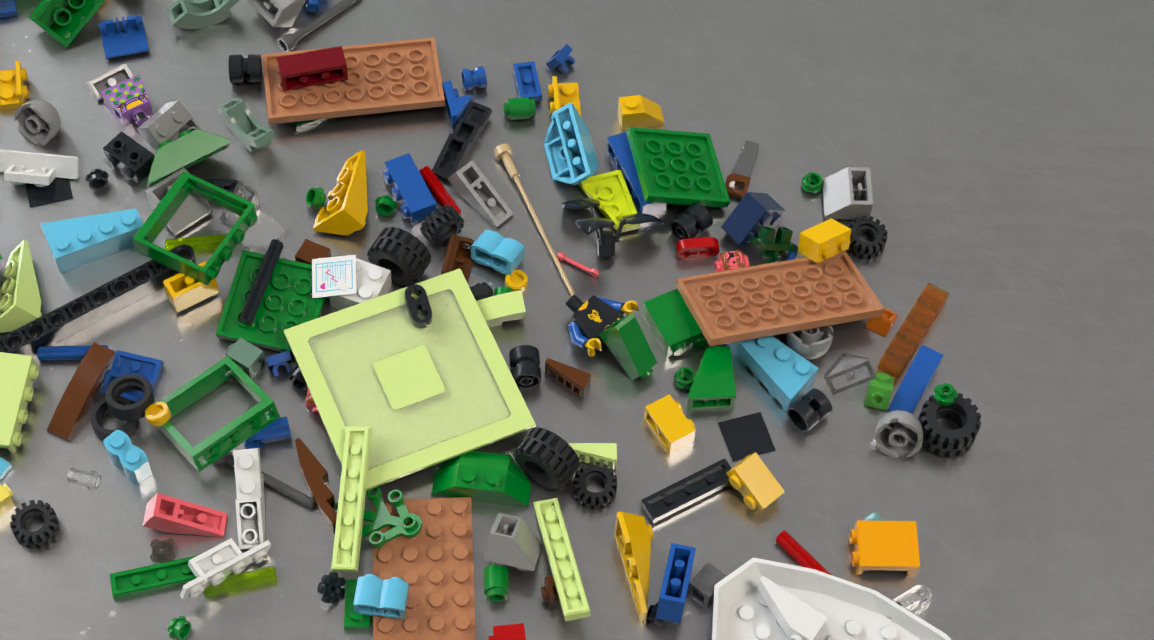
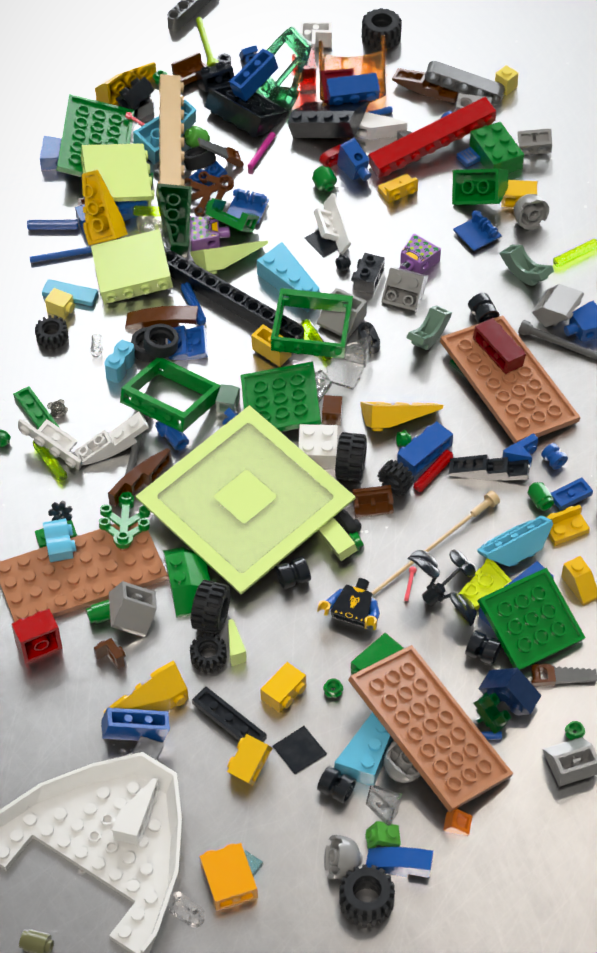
camera: 75 degrees right, 5 degrees down
light grey cylinder [14,99,61,145] -> none
light grey slope [86,63,134,102] -> none
coral slope [143,493,227,537] -> none
yellow tile [145,402,171,426] -> none
wedge [146,129,231,188] -> none
black axle [240,239,284,325] -> none
green plate [306,187,326,209] -> none
white sticker [312,255,357,298] -> none
yellowish green tile [331,427,372,572] -> none
black beam [405,284,432,329] -> none
light grey slope [448,160,513,227] -> none
medium azure brick [471,230,525,275] -> none
yellow tile [505,270,528,292] -> none
yellowish green tile [533,498,591,621] -> none
reddish brown slope [545,358,591,399] -> none
green slope [599,313,657,380] -> none
red beam [676,237,720,259] -> none
green slope [687,345,736,410] -> none
head [714,250,749,272] -> none
red axle [776,530,831,575] -> none
yellow brick [798,218,851,264] -> none
black tyre [848,216,888,260] -> none
clear orange beam [877,282,949,379] -> none
green plate [934,383,958,406] -> none

